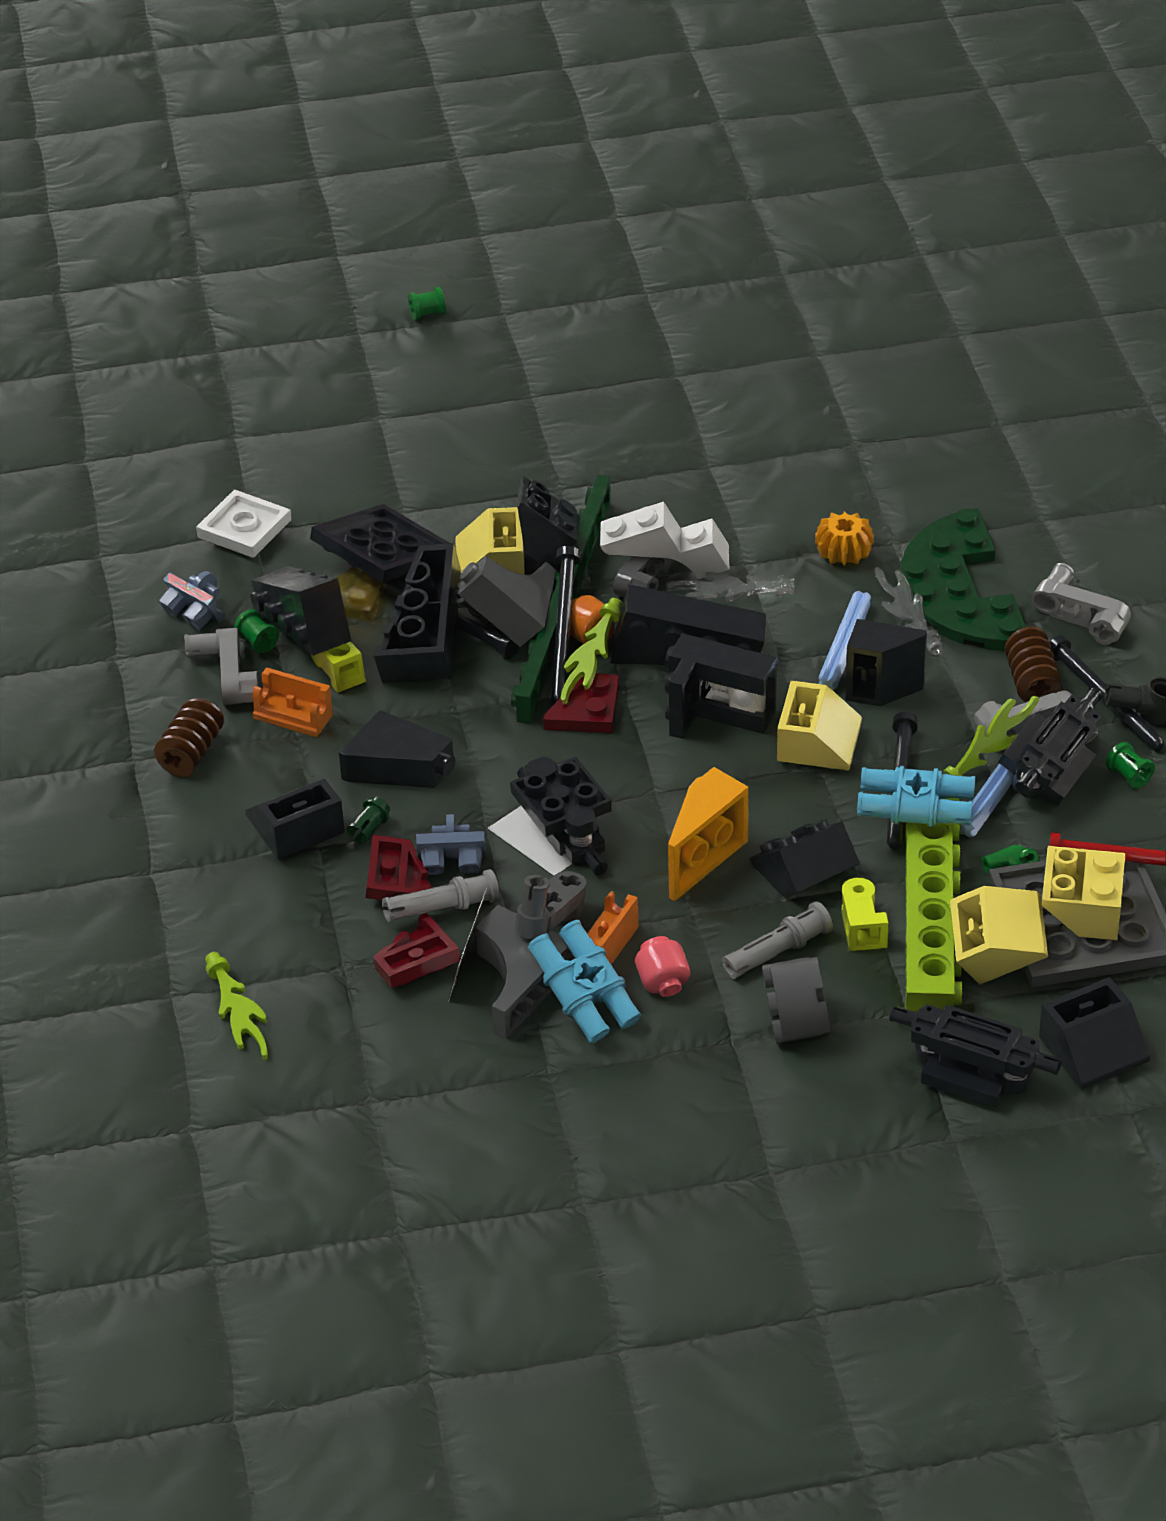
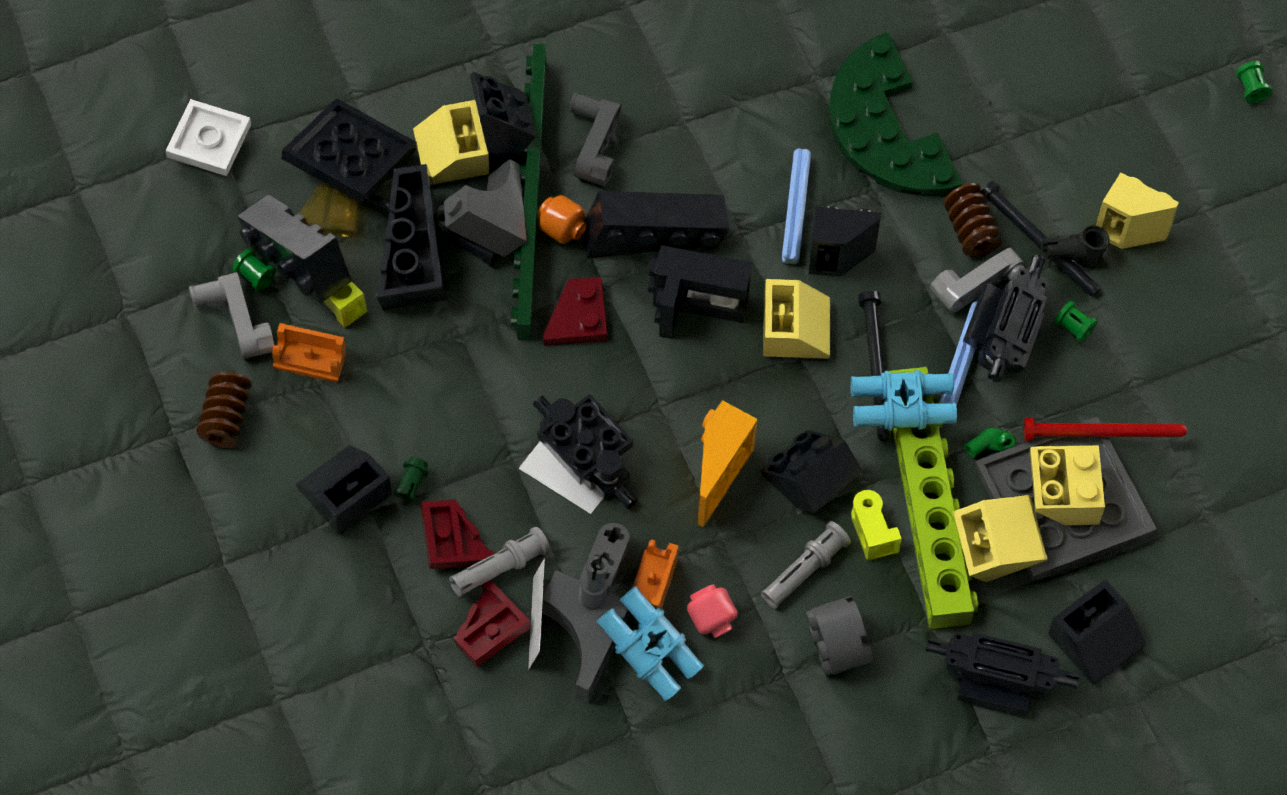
camera: 15 degrees left, 20 degrees up
sand blue hips [159,571,226,631] -> none
lime piece [205,952,268,1060] -> none
black slope [339,710,456,788] -> none
sand blue hips [416,814,486,875] -> none
black bar [551,546,581,703] -> none
lime piece [561,598,623,704] -> none
white arch [600,502,729,579] -> none
clear piece [666,572,795,602] -> none
light orange gear [815,511,874,566] -> none
clear piece [875,567,943,655] -> none
lime piece [943,696,1039,776] -> none
light grey beam [1031,563,1131,645] -> none

